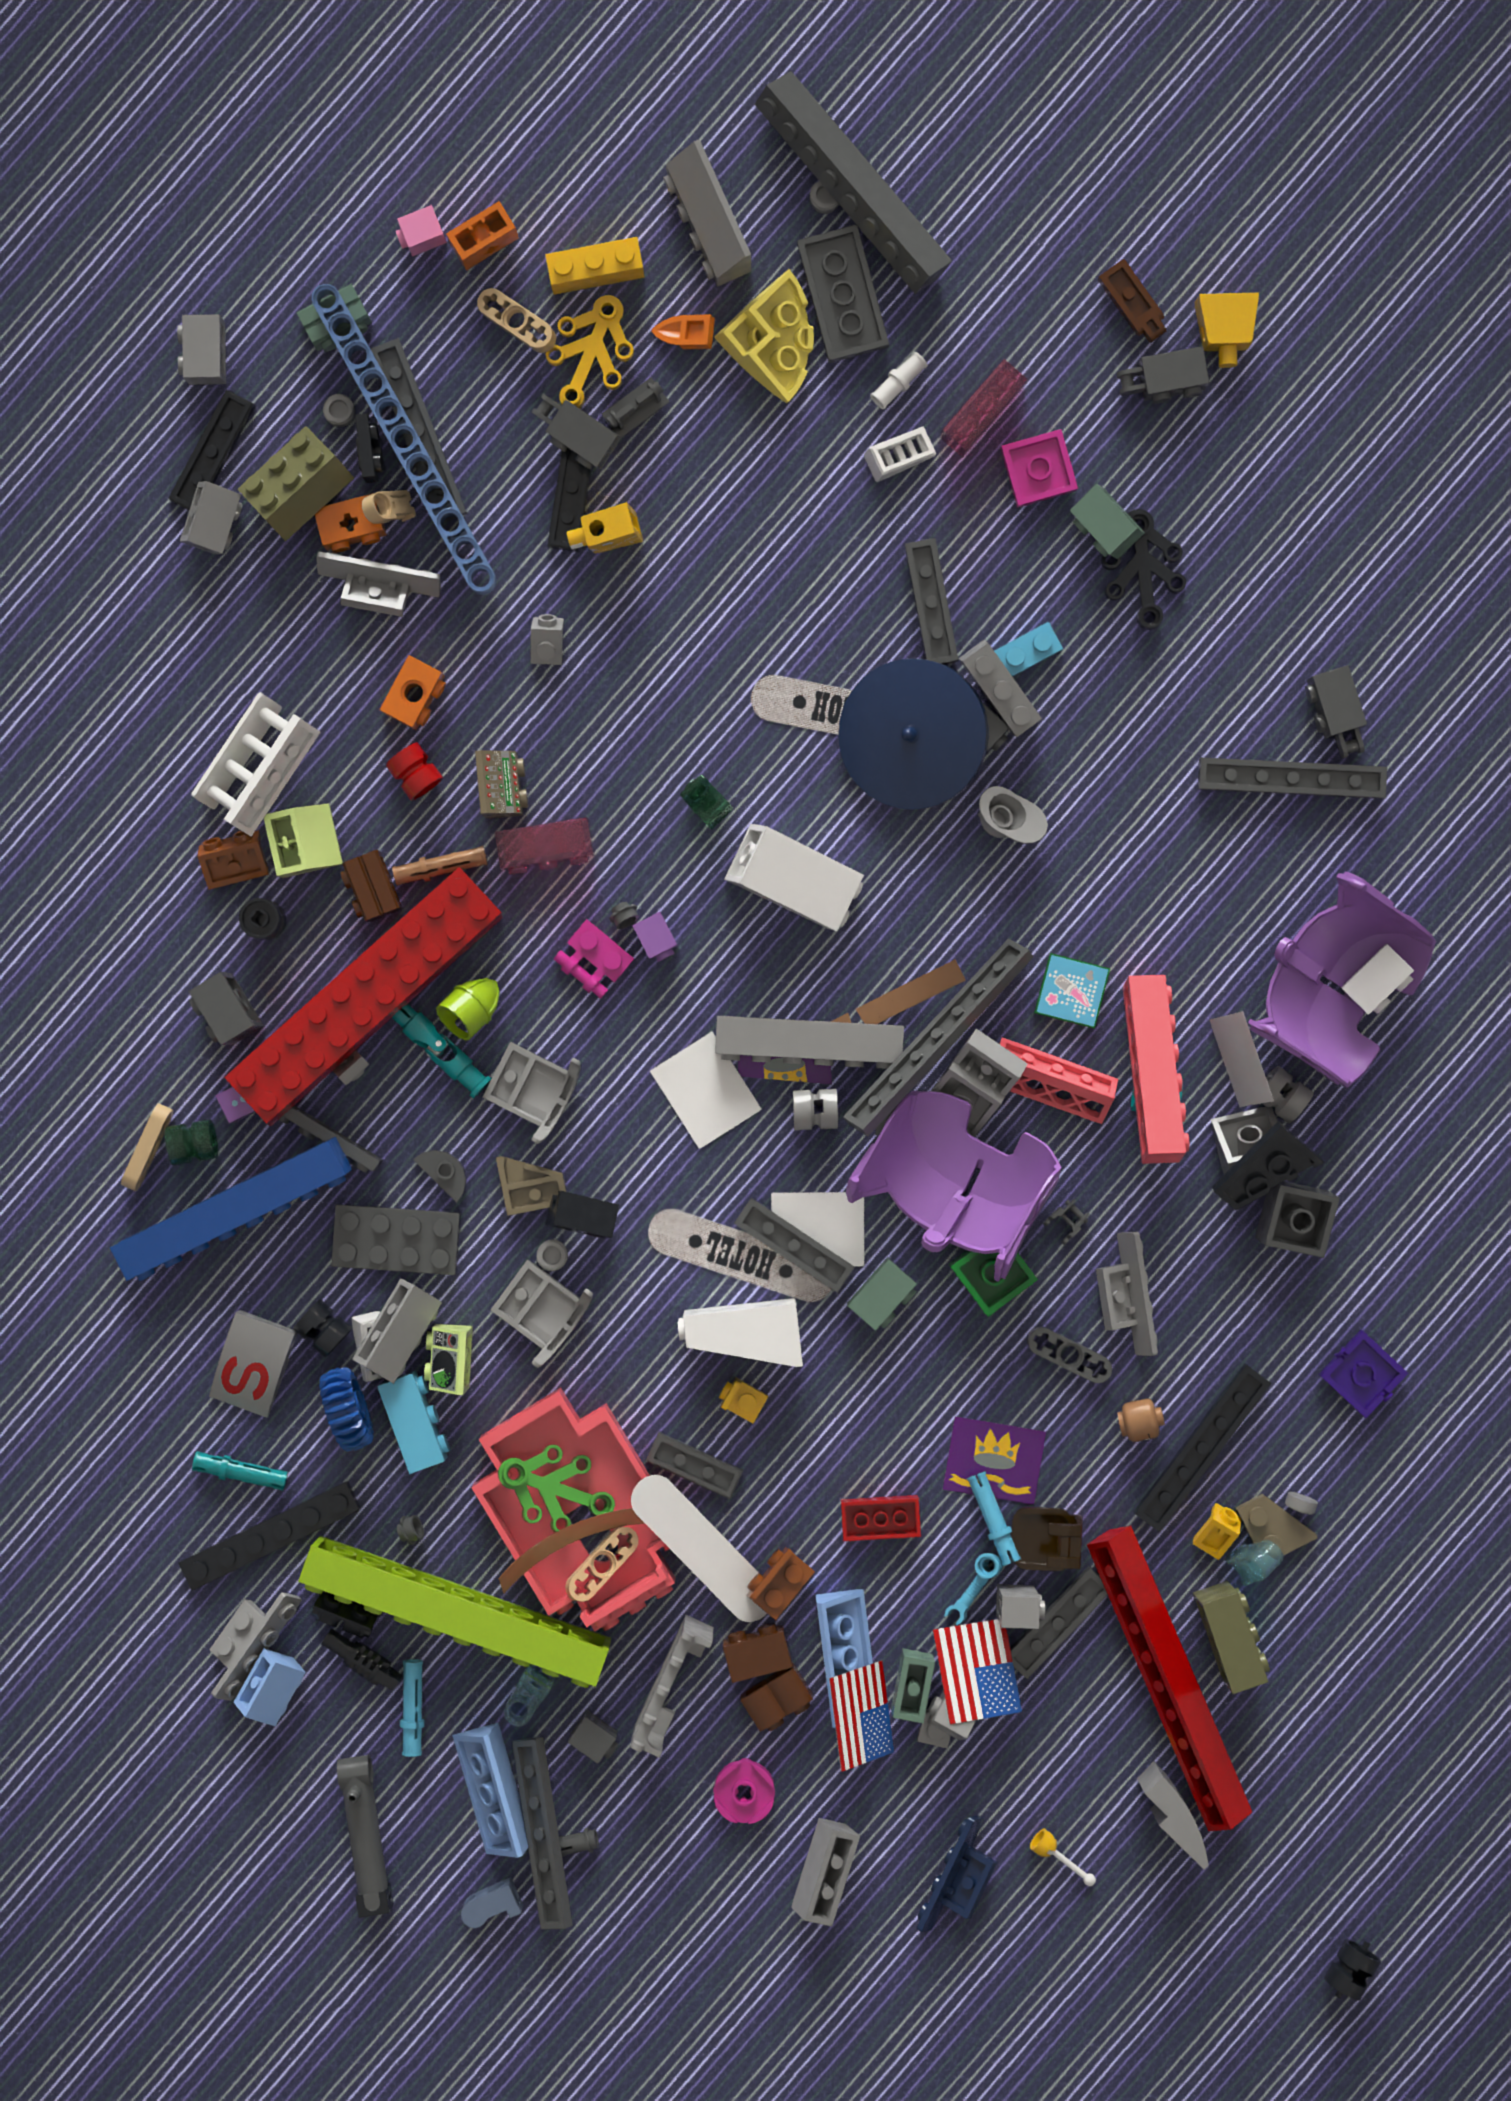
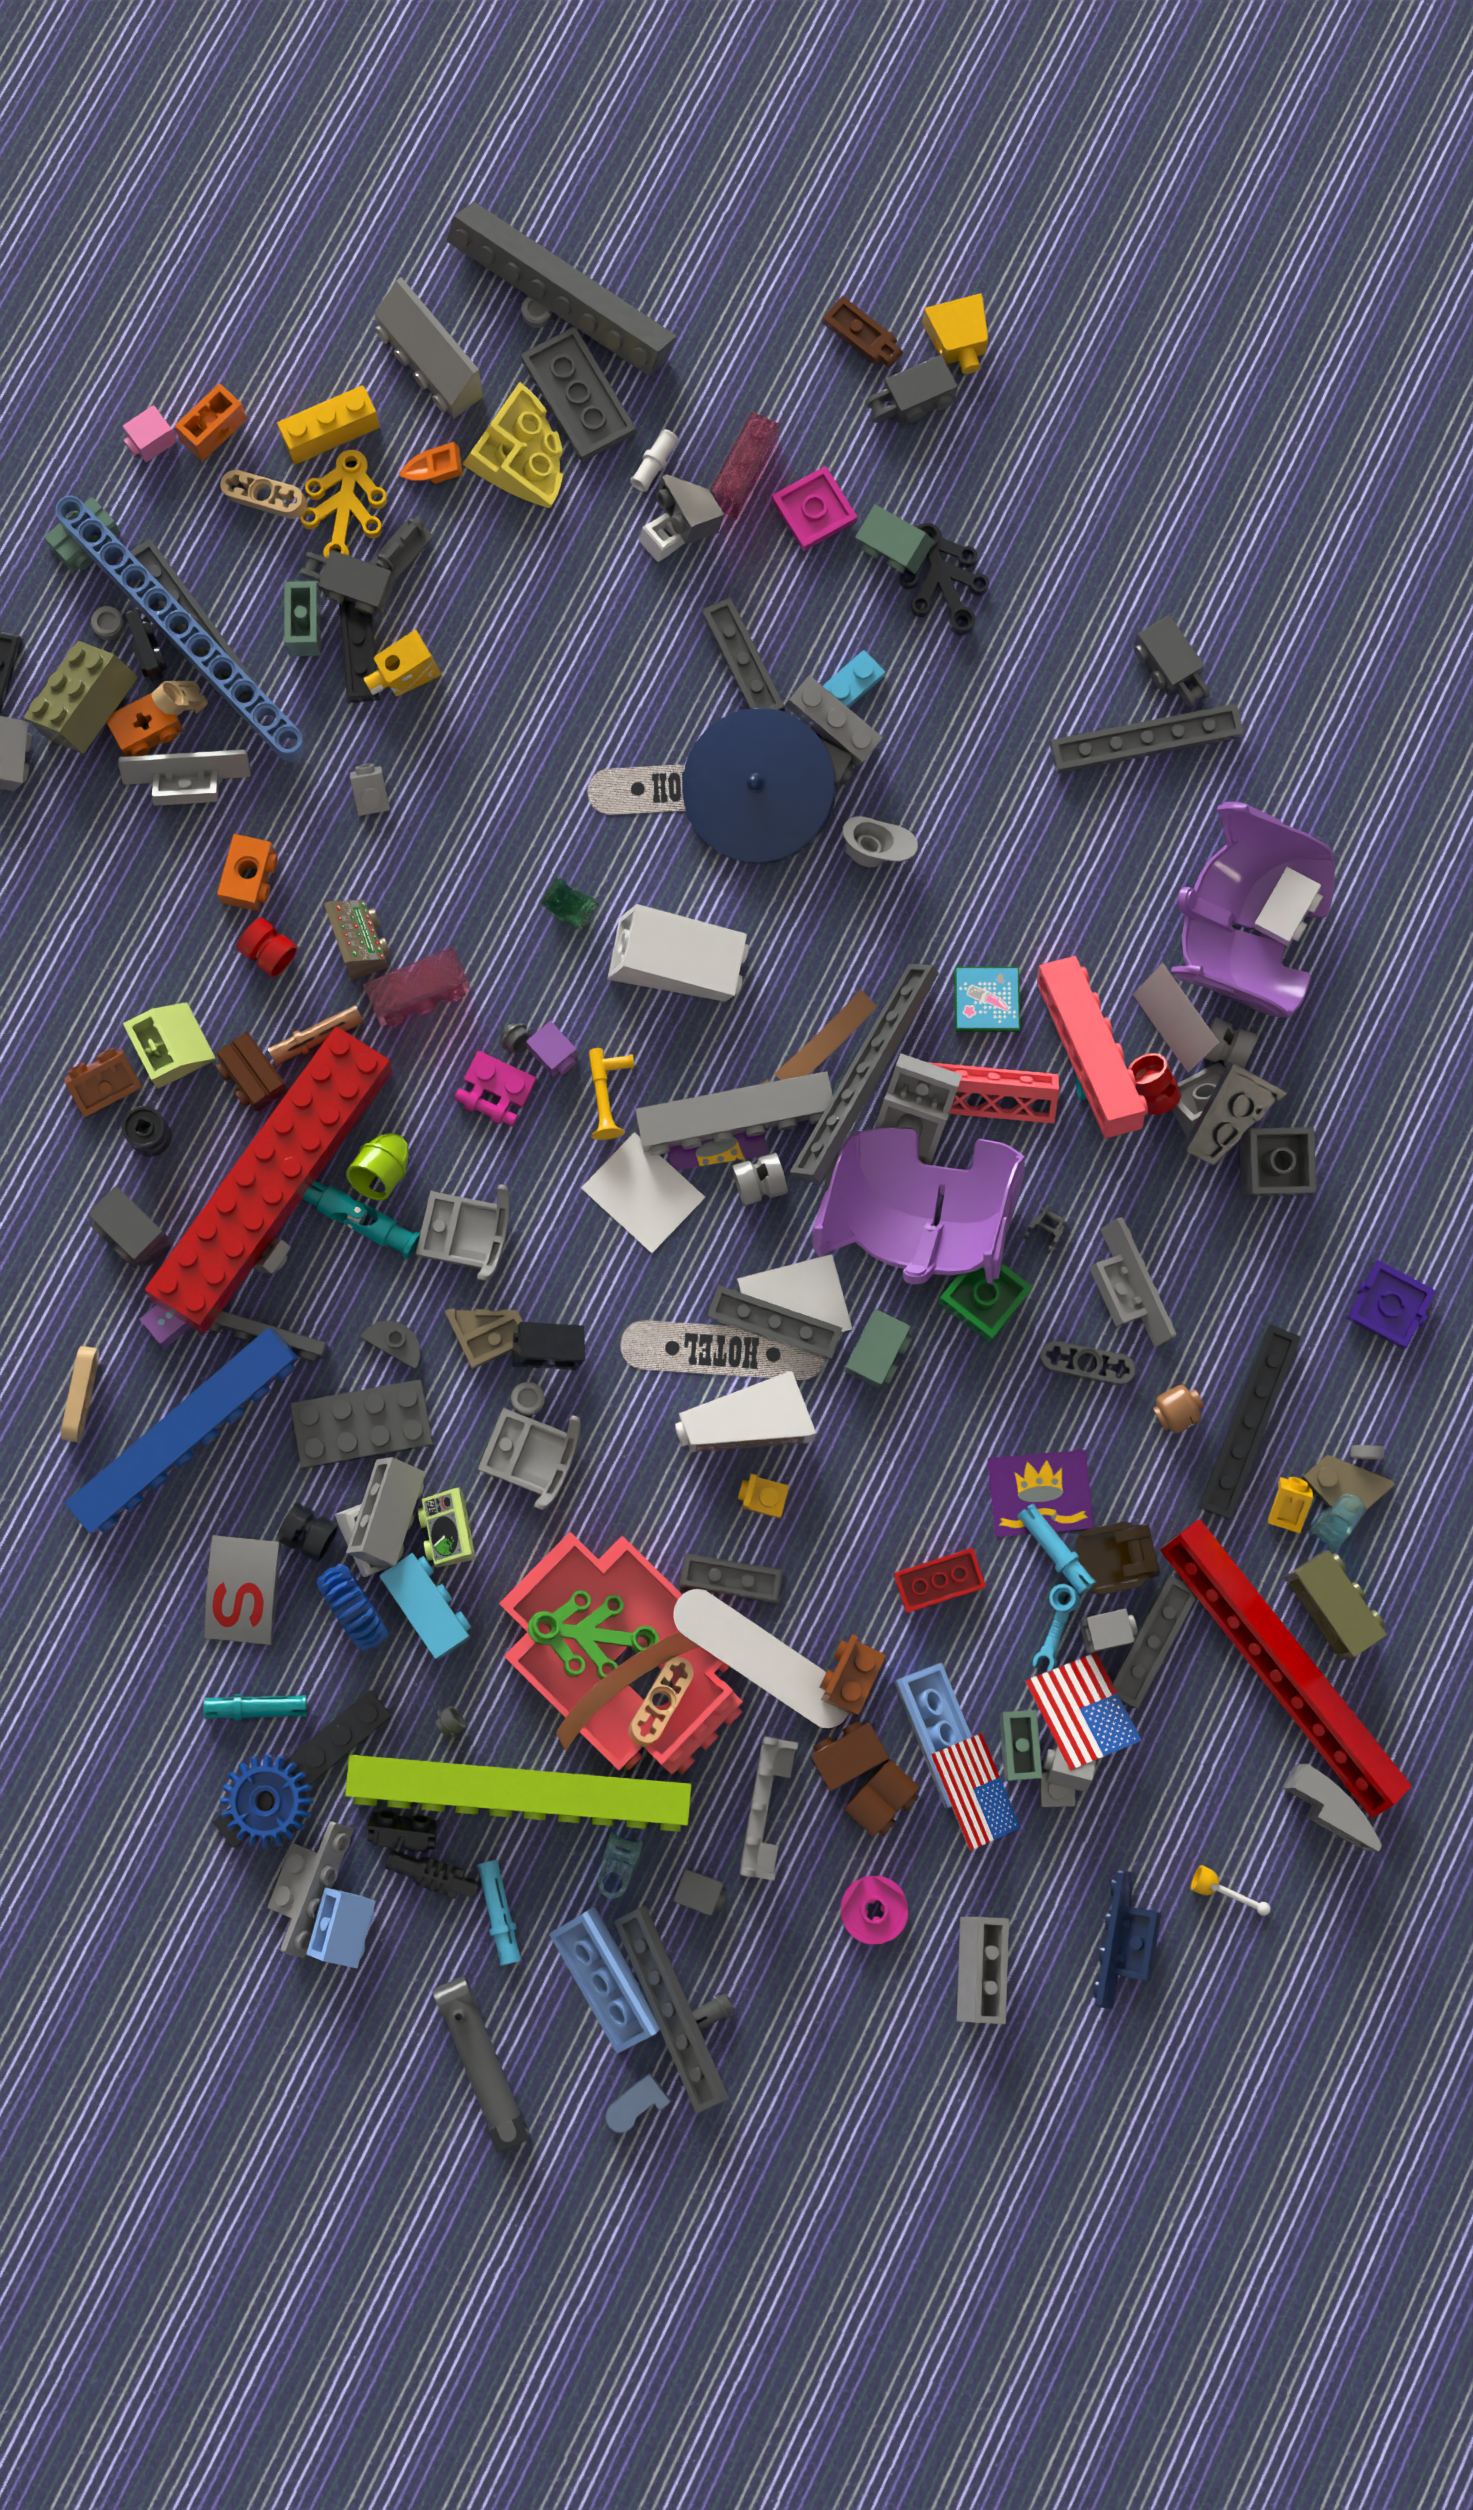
camera: 20 degrees left, 10 degrees down
clear green wheel [165,1119,218,1166] -> none
white fence [191,692,320,836] -> none
none -> blue gear [220,1755,313,1848]
none -> sand green brick [284,581,321,656]
none -> yellow piece [589,1048,634,1140]
none -> slope [656,474,724,544]
none -> red wheel [1127,1053,1181,1115]

